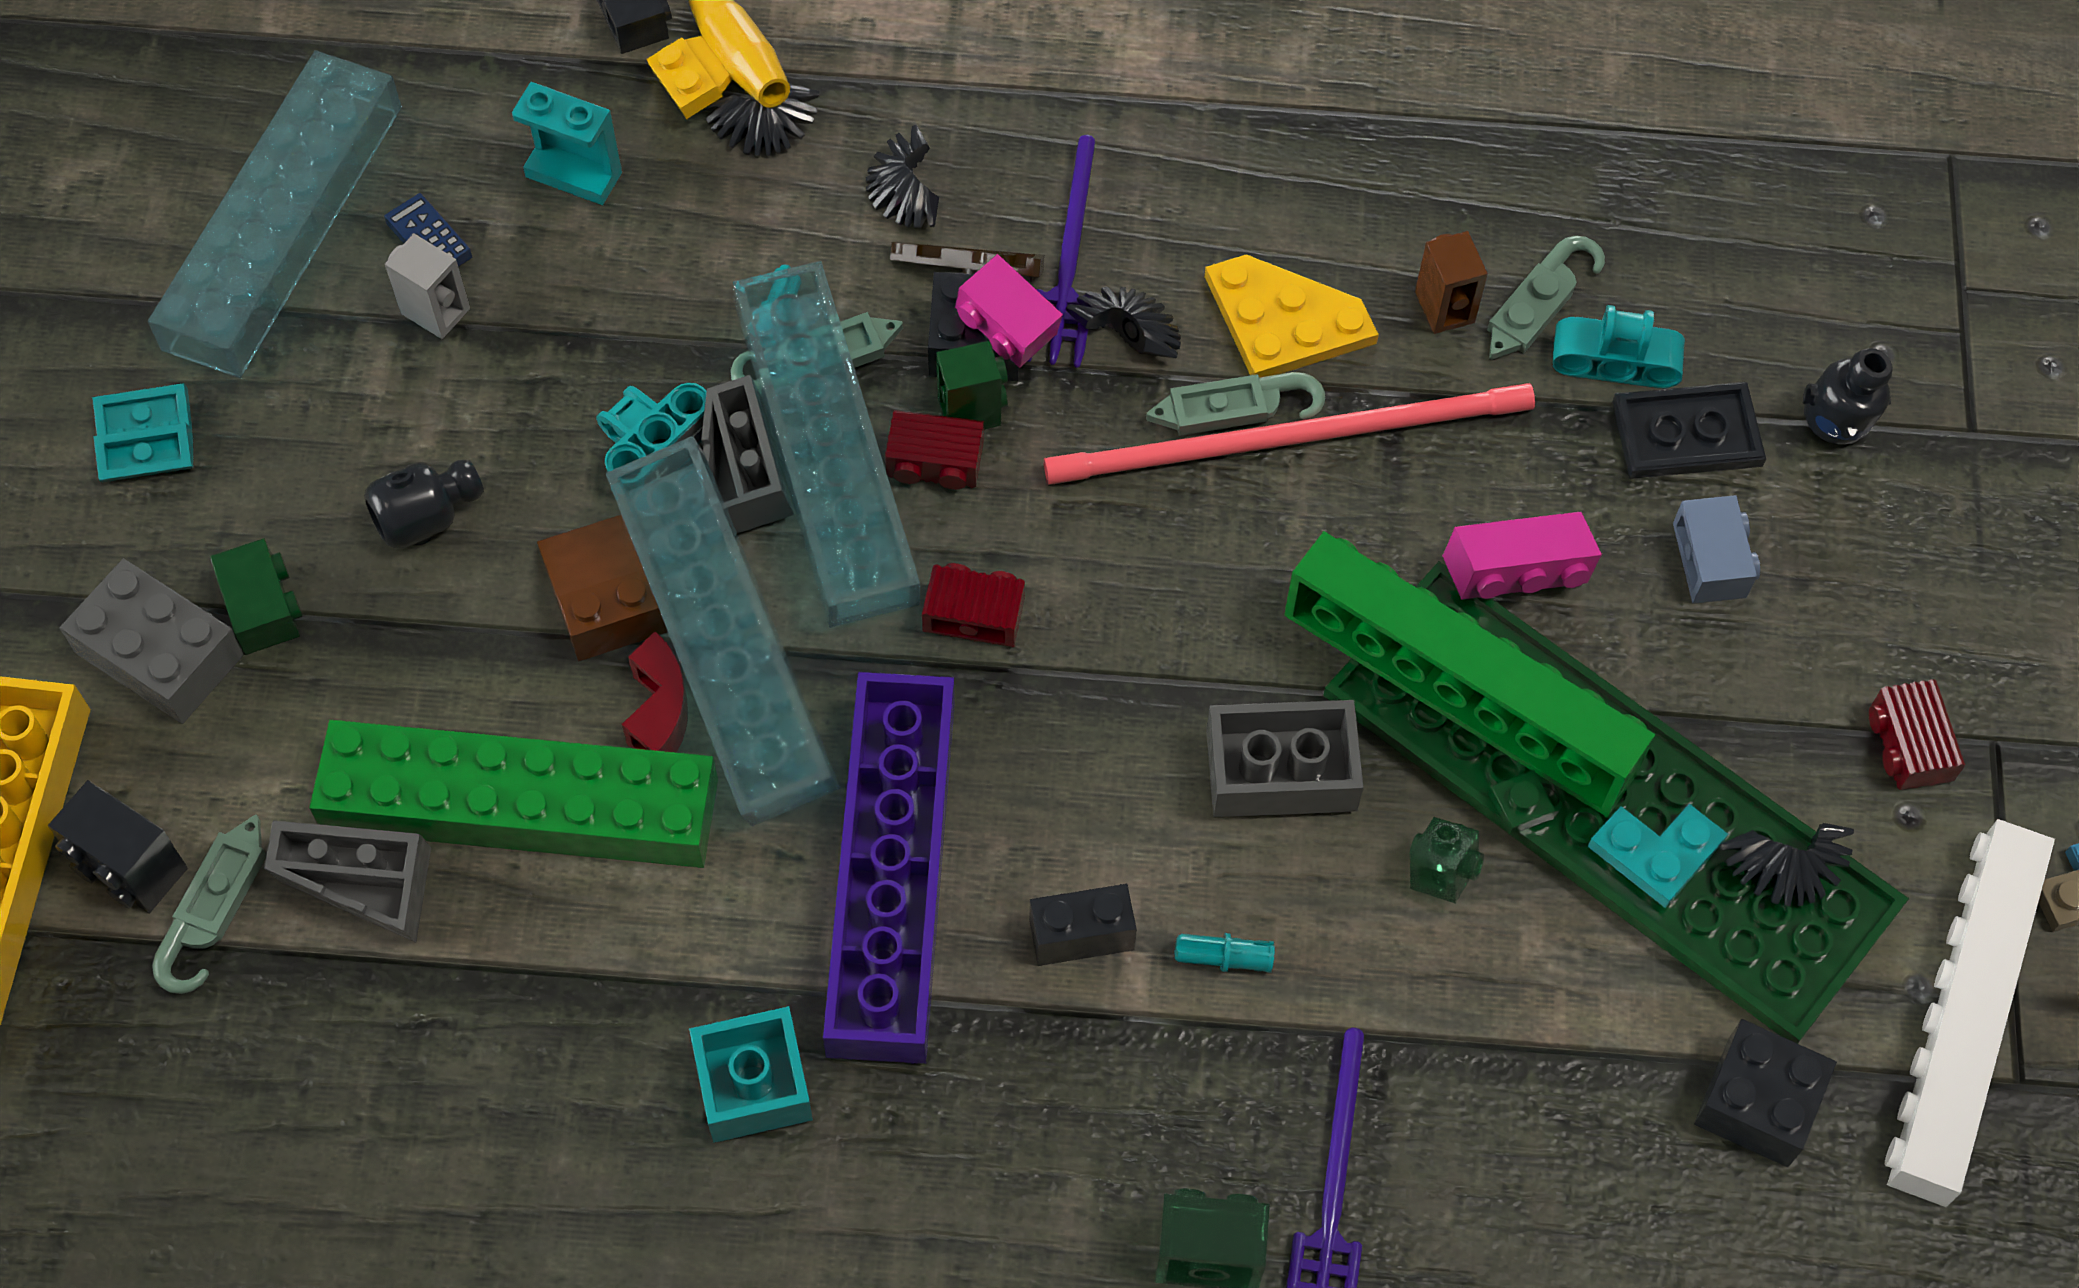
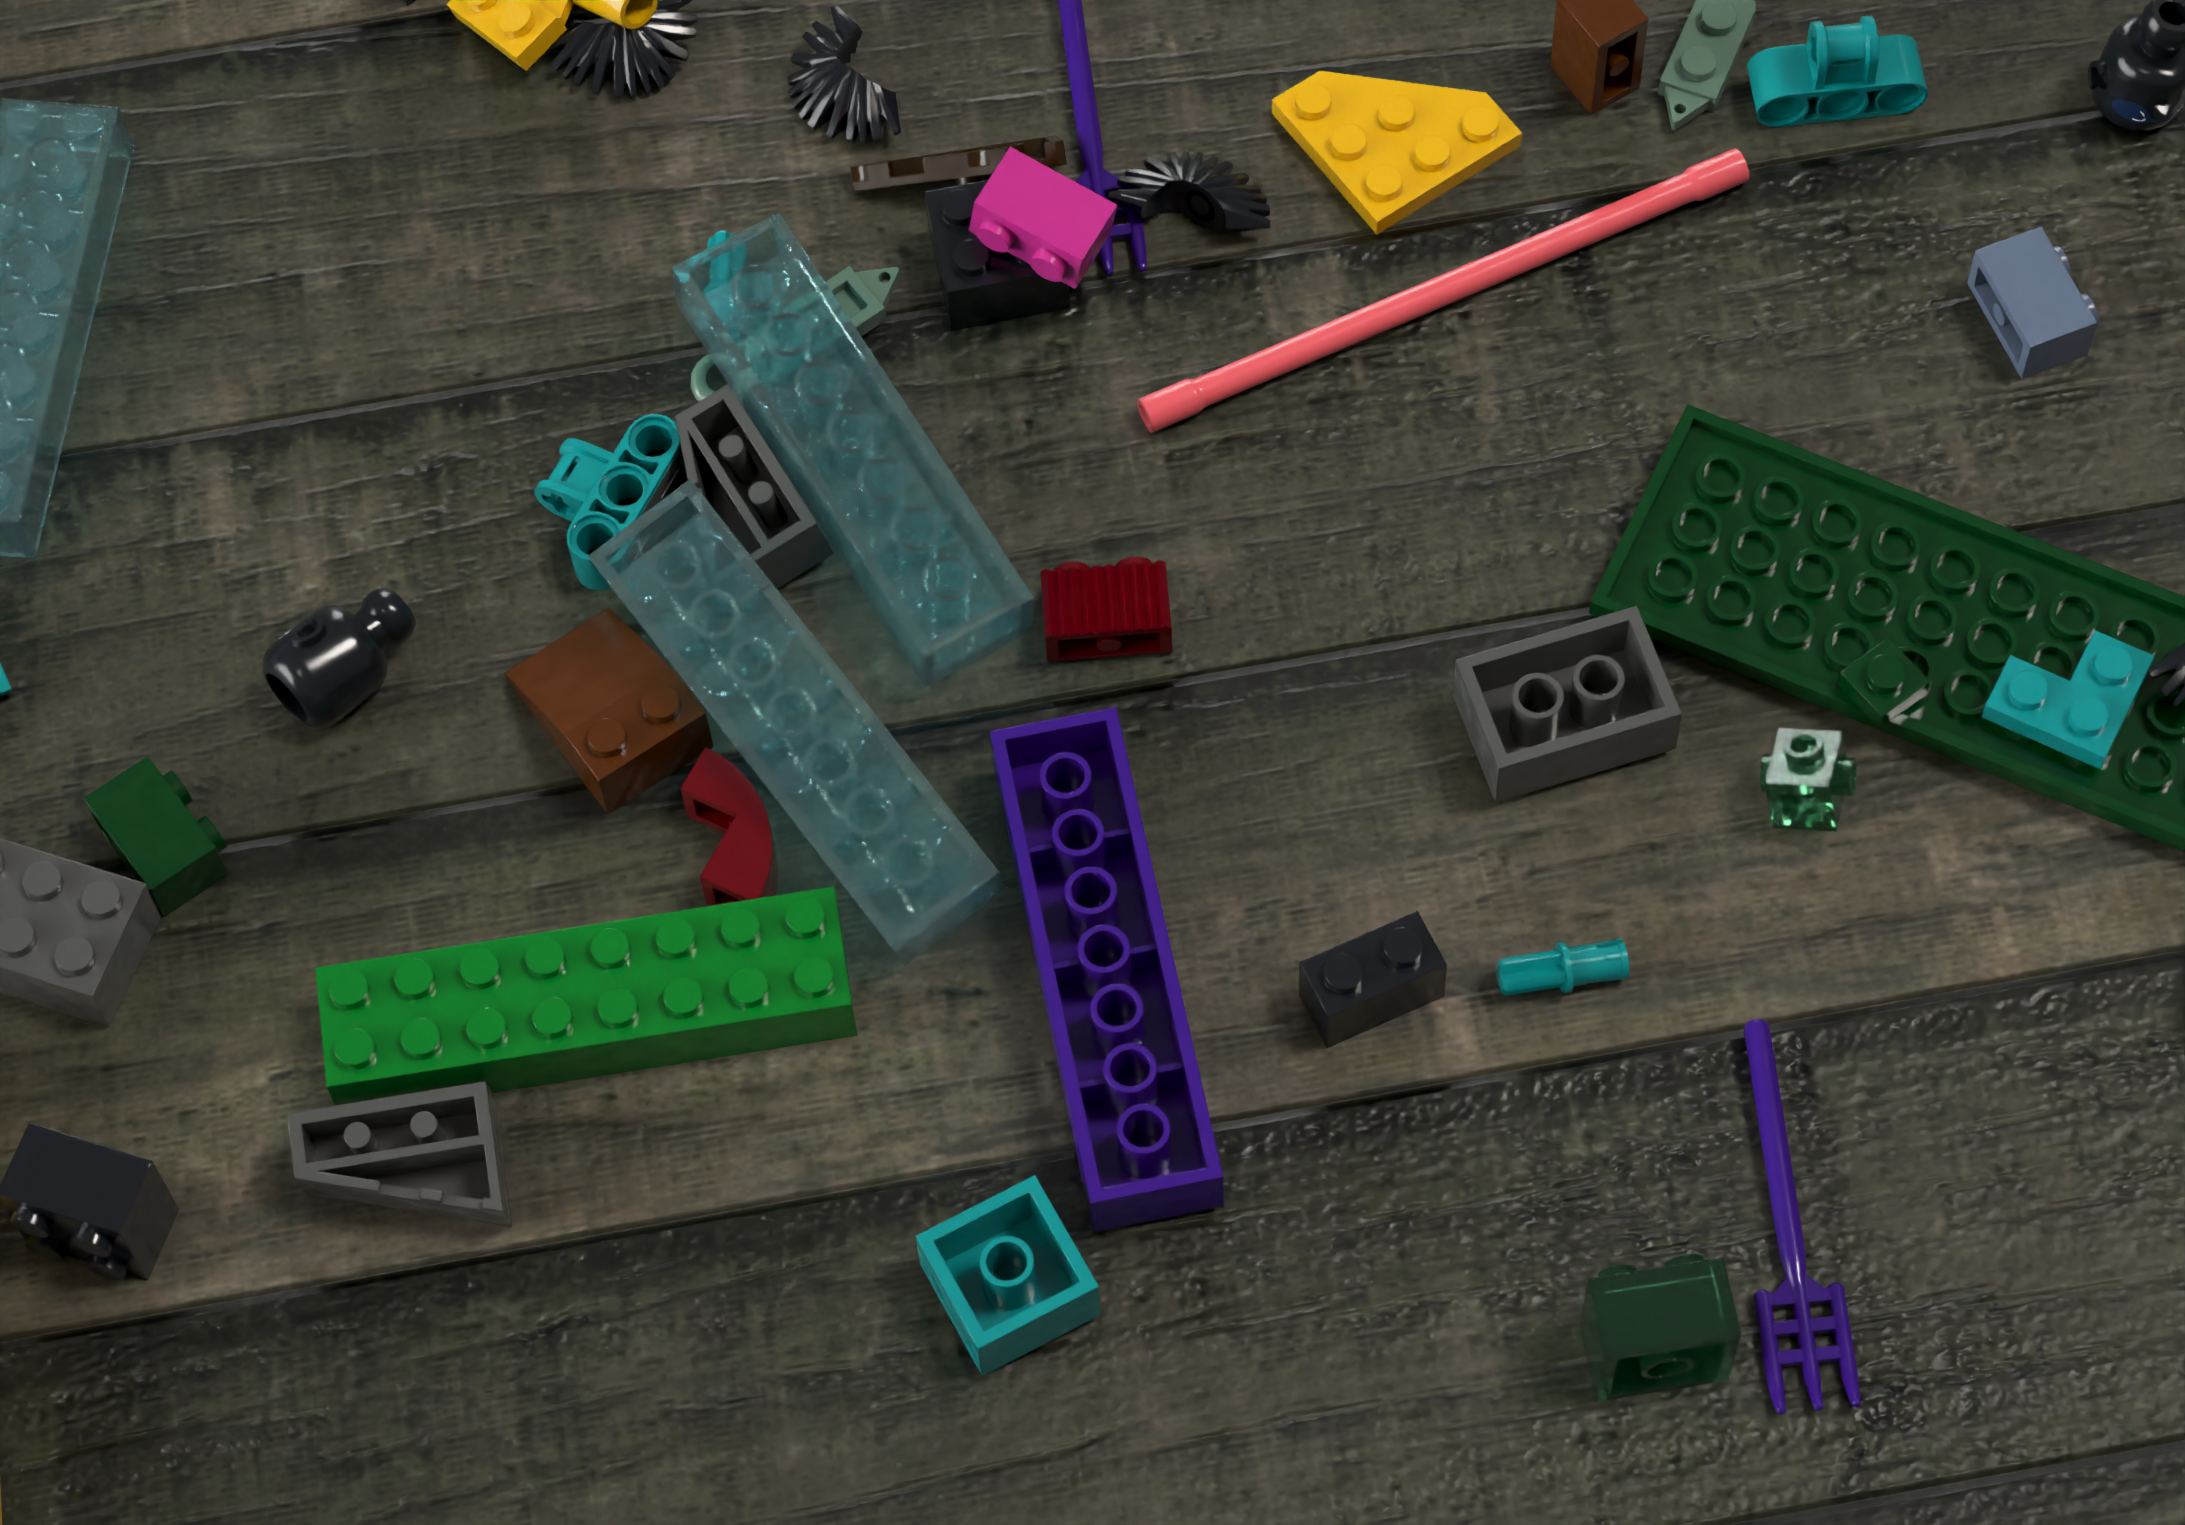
camera: 10 degrees left, 0 degrees up
sand green plate [152,815,267,994] -> none
dark blue tile [384,193,473,267] -> none
light grey brick [385,233,470,339] -> none
teal panel [512,82,622,205] -> none
dark red brick [885,410,984,490] -> none
dark green brick [936,341,1008,430] -> none
sand green plate [1146,372,1325,436] -> none
green brick [1284,531,1656,818] -> none
dark pink brick [1442,512,1602,600] -> none
black tile [1612,382,1766,479] -> none

